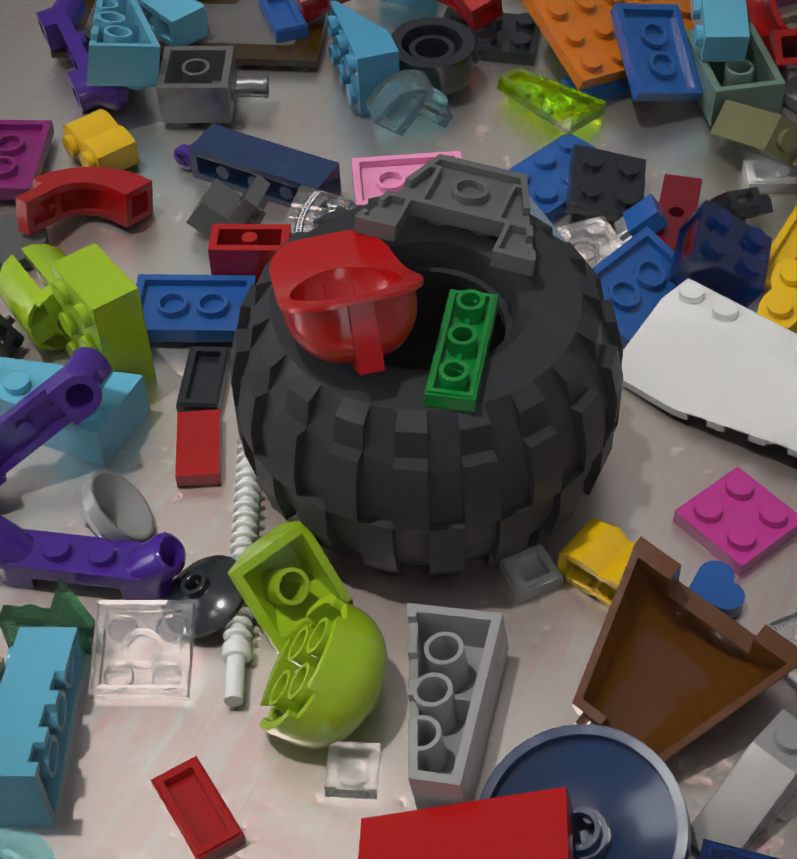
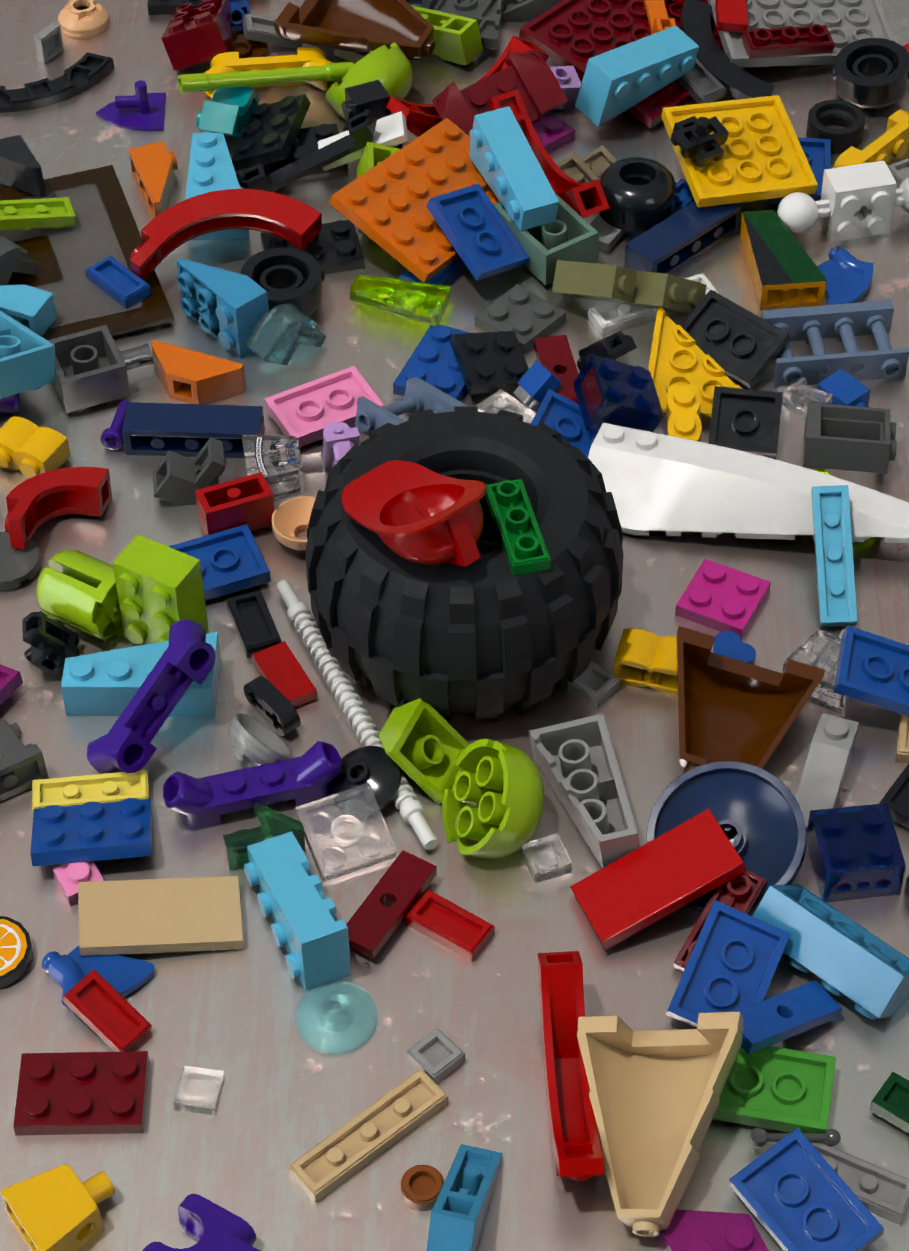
camera: 25 degrees left, 0 degrees up
dark grey wing [354,154,536,277] -> none
none -> orange slope [151,340,246,404]
none -> black beam [243,675,301,736]
none -> dark red tile [346,850,437,959]
none -> dark grey plate [475,284,566,354]

